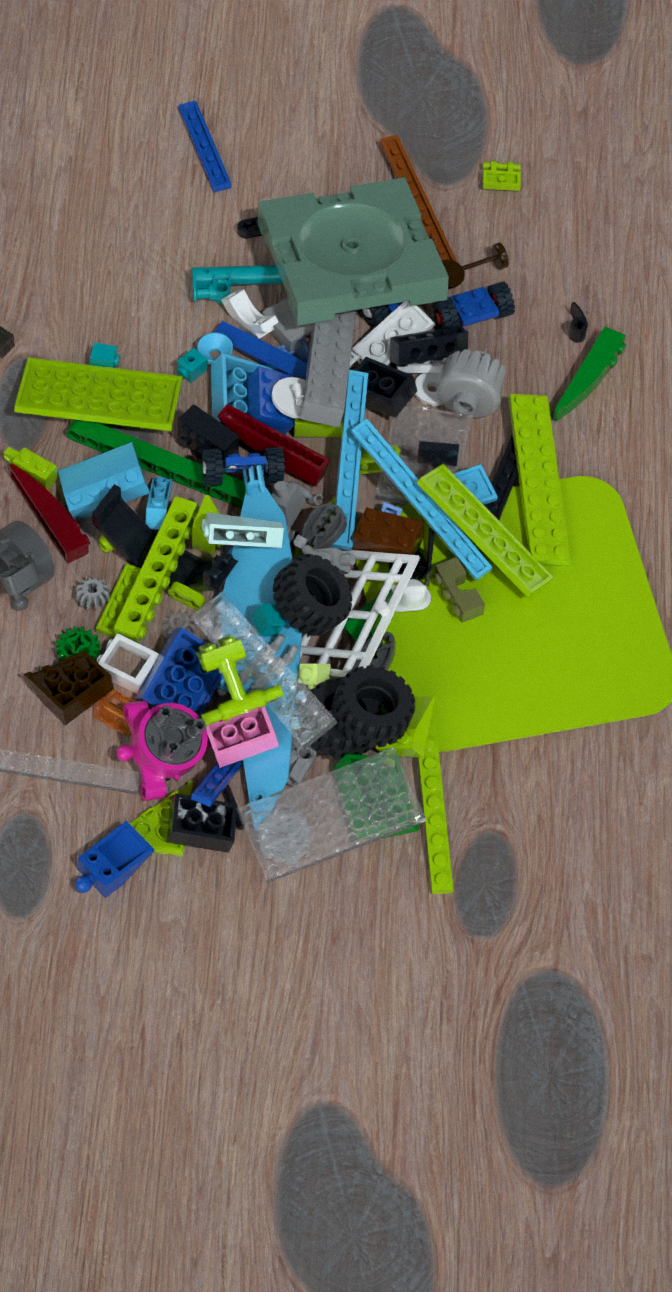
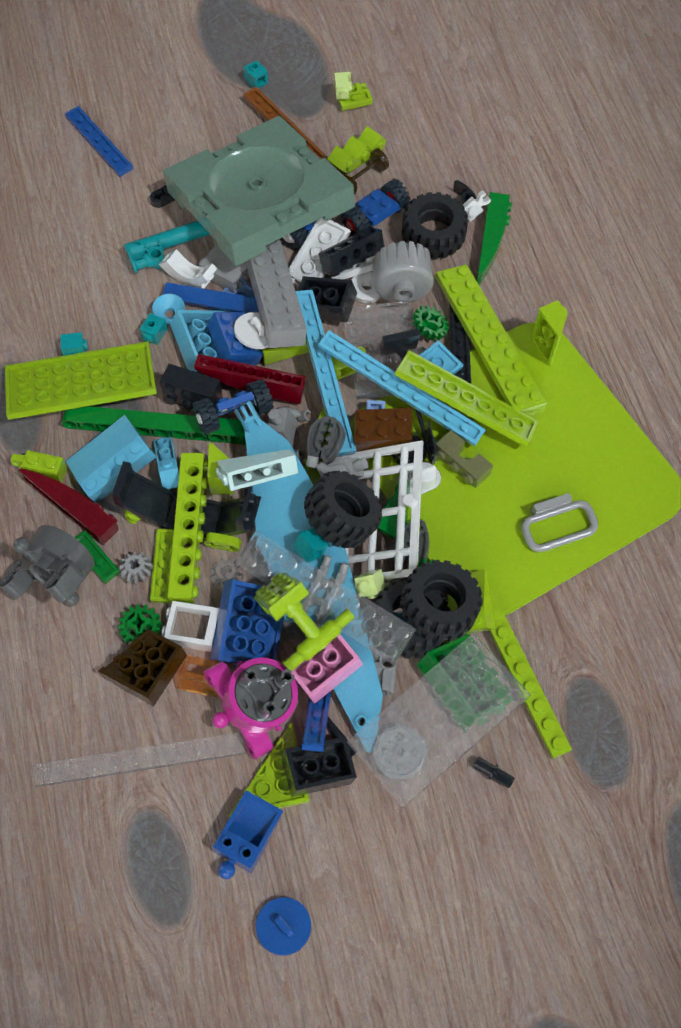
camera: 15 degrees left, 5 degrees up
none -> green tile [75,530,121,584]
none -> teal brick [244,60,268,89]
none -> blue shield [256,897,311,956]
none -> lime brick [327,126,387,174]
none -> yellowish green brick [334,72,352,99]
none -> black tyre [402,192,468,259]
none -> green gear [411,305,449,341]
none -> white plate [463,190,491,222]
none -> black axle [473,756,515,788]
none -> light grey bar [521,493,598,552]
none -> lime slope [531,300,568,366]

